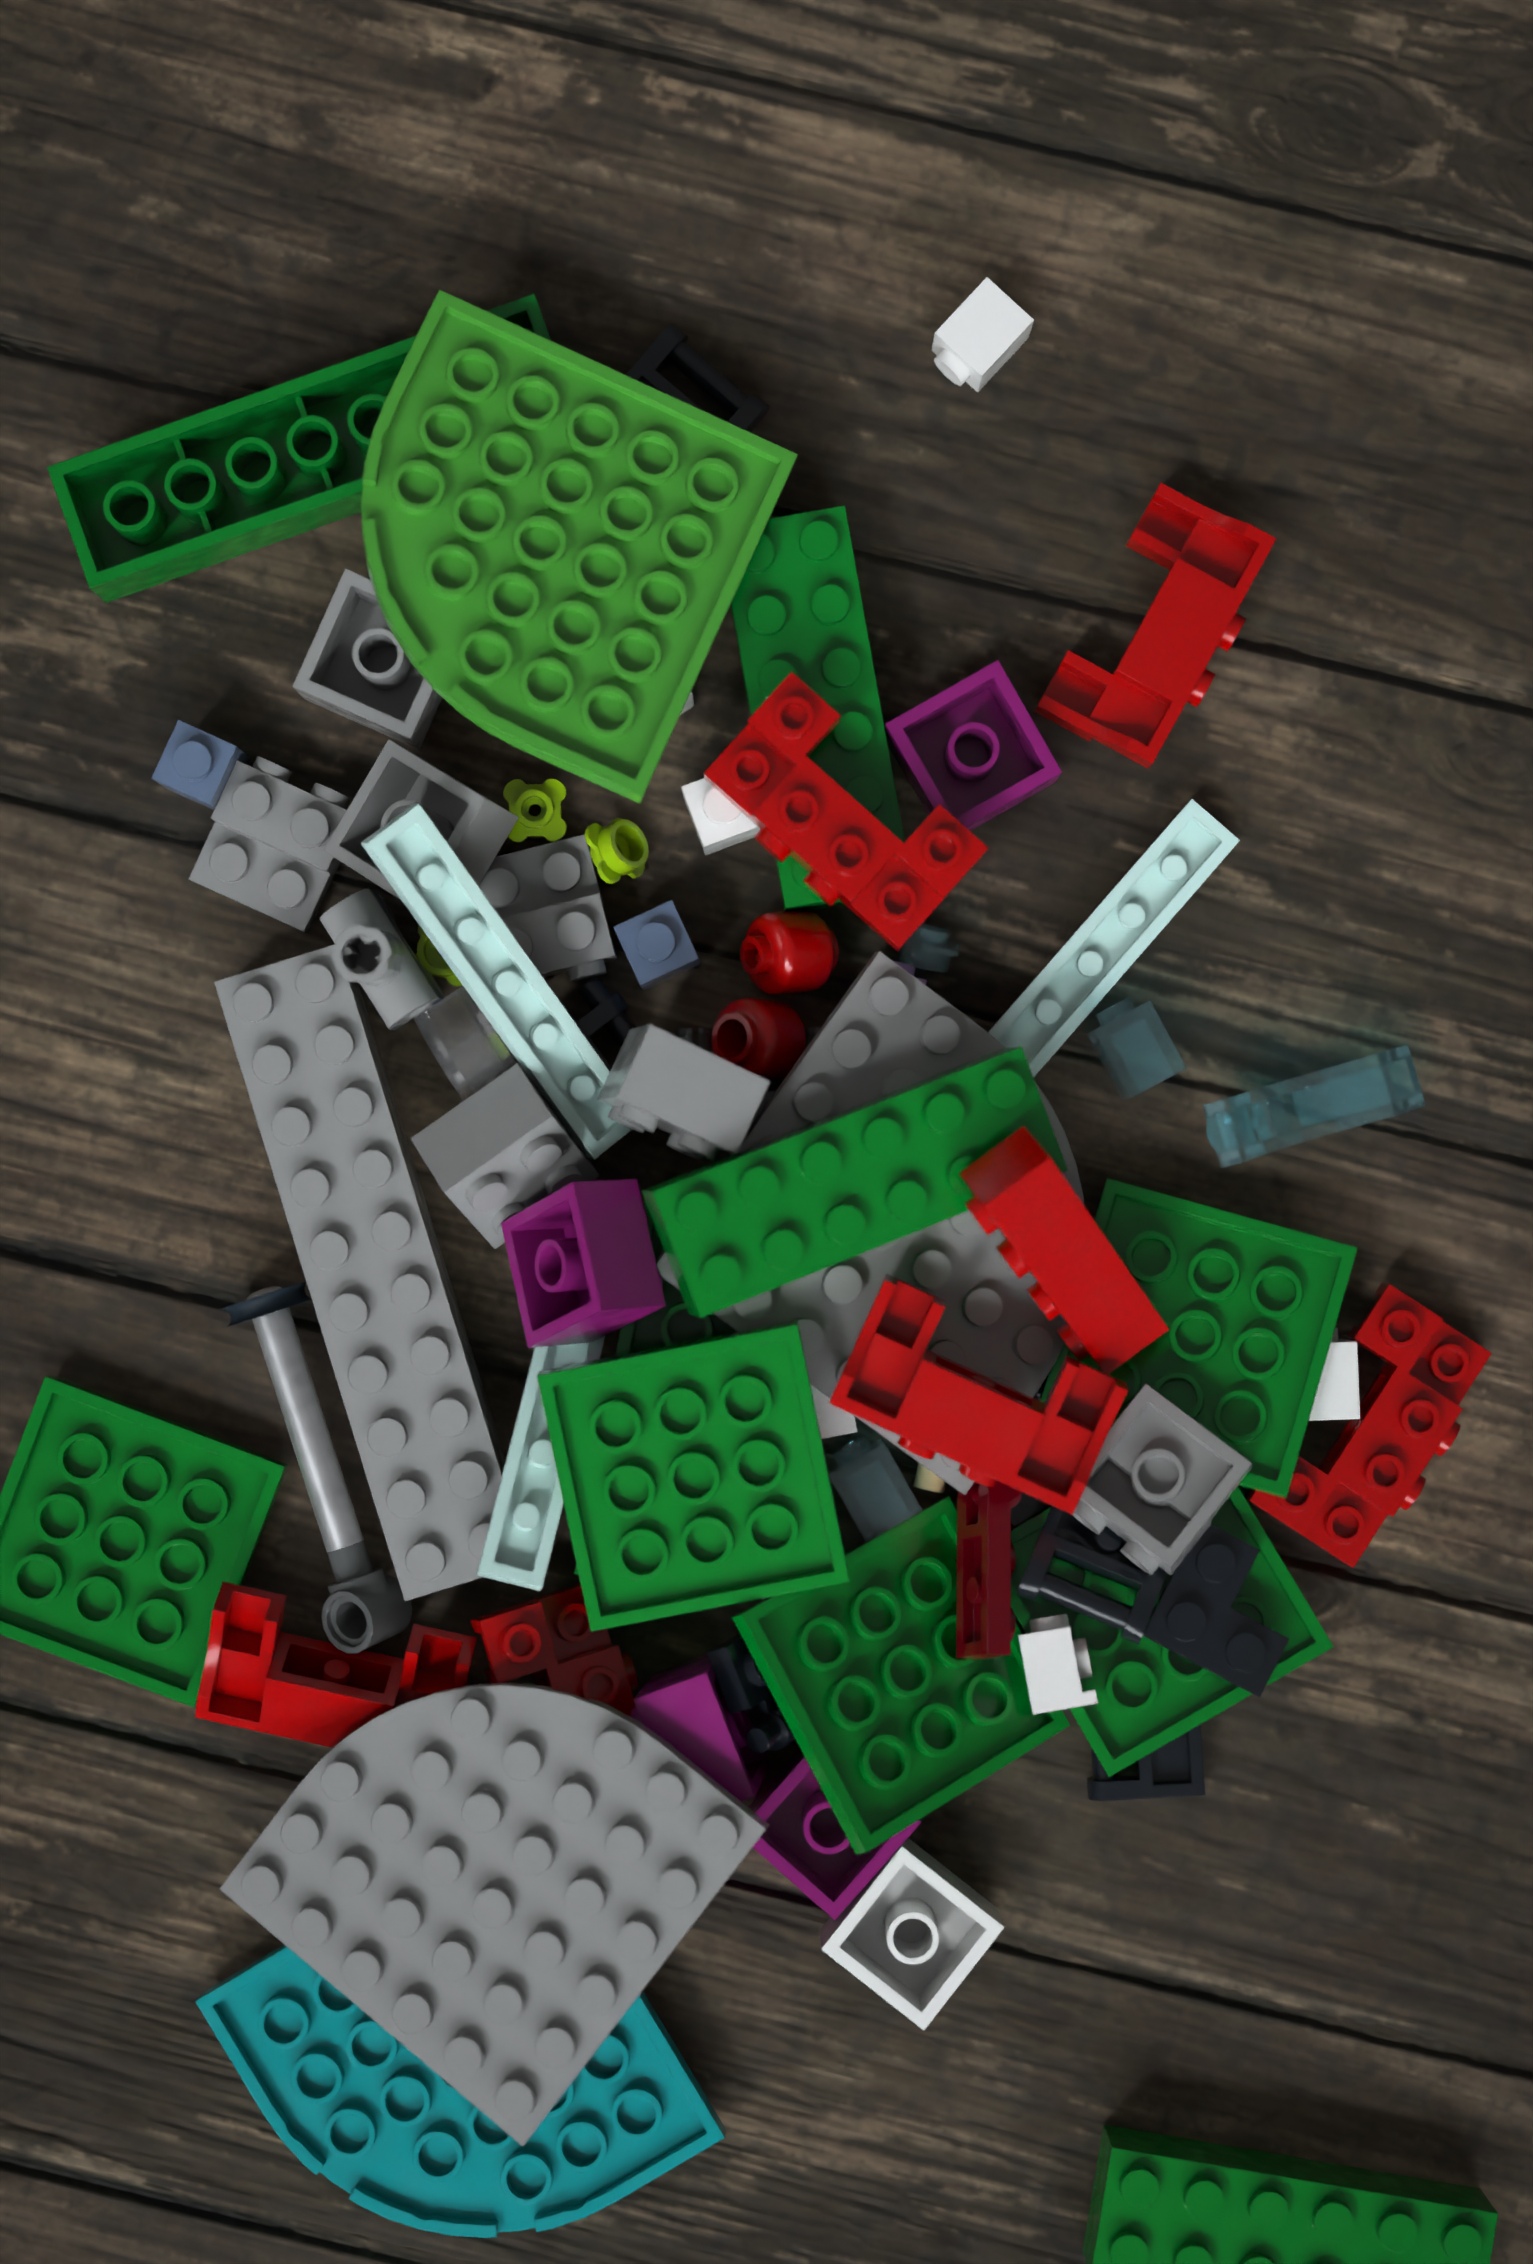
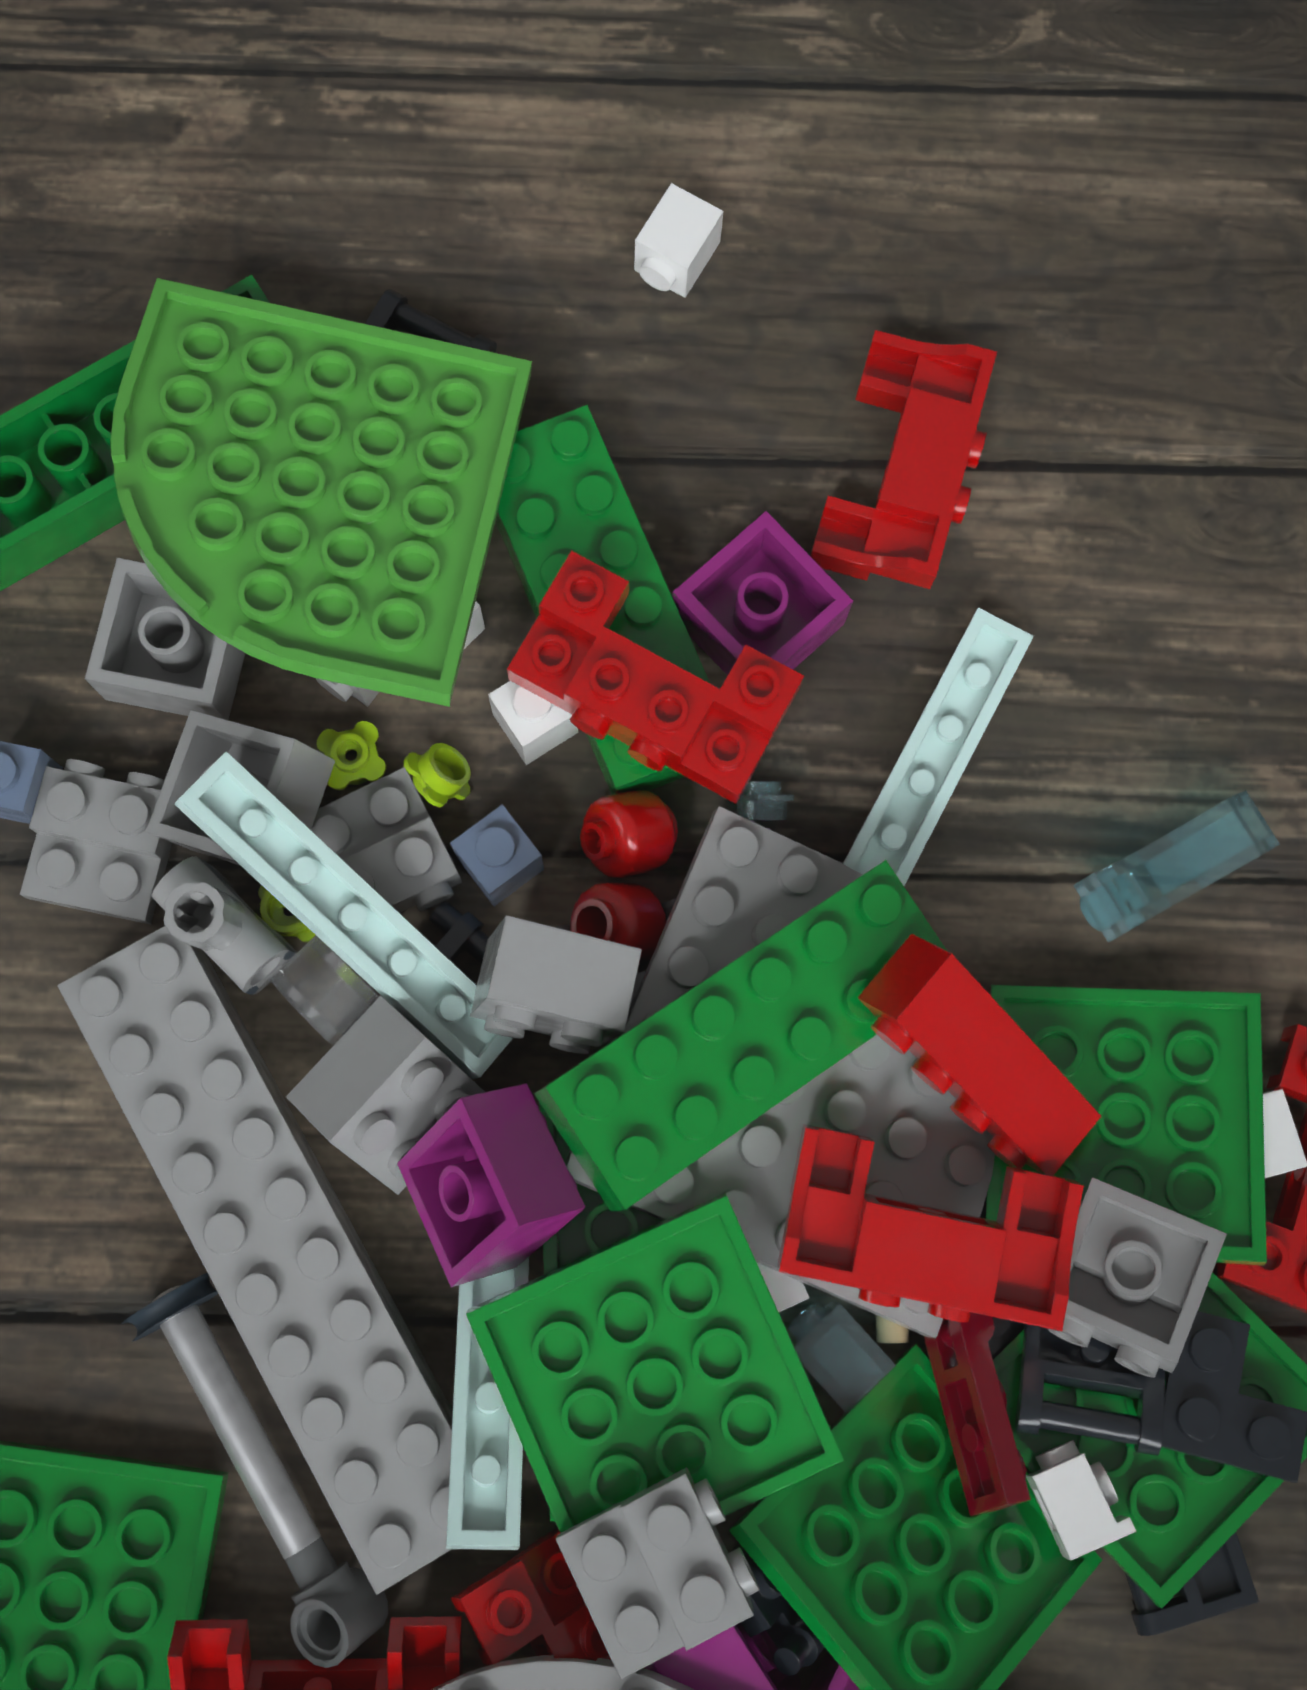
camera: 20 degrees left, 10 degrees down
clear light blue brick [1087,997,1186,1100] -> none
none -> light grey plate [556,1467,760,1680]

